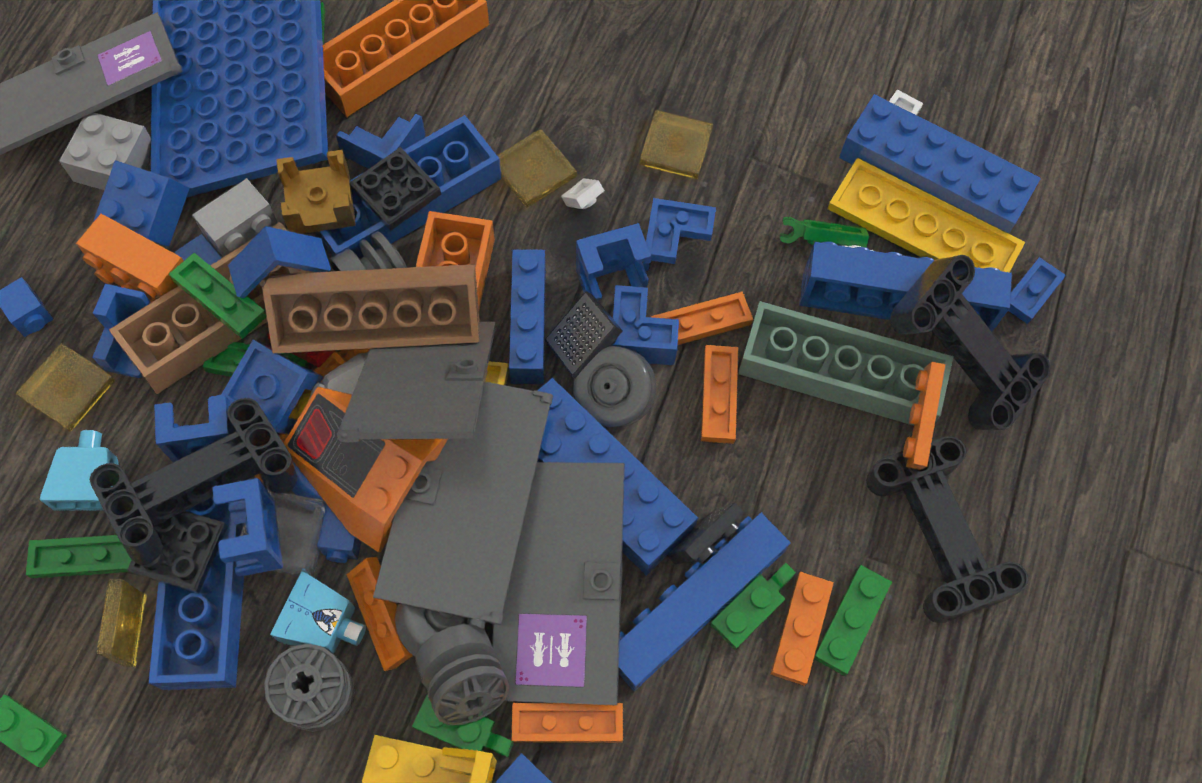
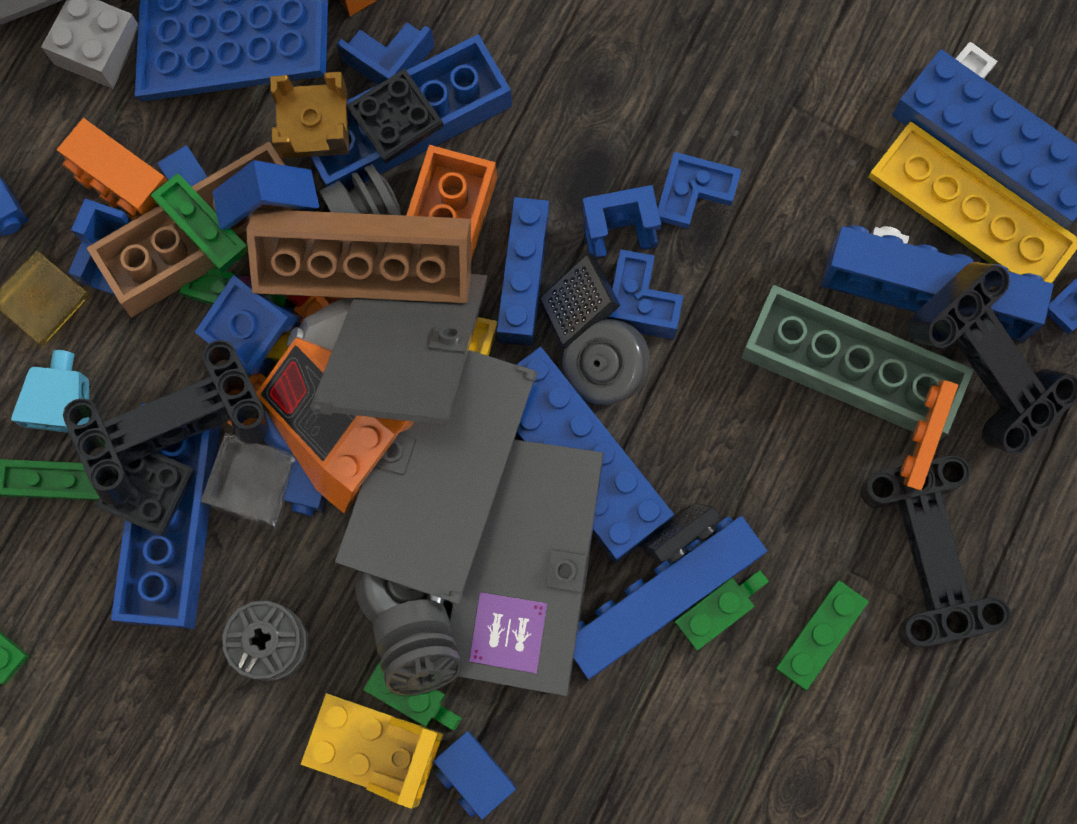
camera: 15 degrees right, 10 degrees up
blue brick [94,160,190,247] -> none
clear yellow plate [97,579,147,667] -> none
blue panel [154,394,234,462] -> none
light grey brick [192,178,278,258] -> none
blue panel [212,478,283,577] -> none
medium azure torso [270,571,366,654] -> none
orange plate [346,557,413,671] -> none
clear yellow plate [497,129,577,208] -> none
orange plate [512,703,623,743] -> none
white plate [561,178,604,209] -> none
clear yellow plate [639,110,713,179] -> none
orange plate [651,291,753,345] -> none
orange plate [701,345,738,444] -> none
orange plate [770,572,834,686] -> none
green plate [779,217,869,248] -> none

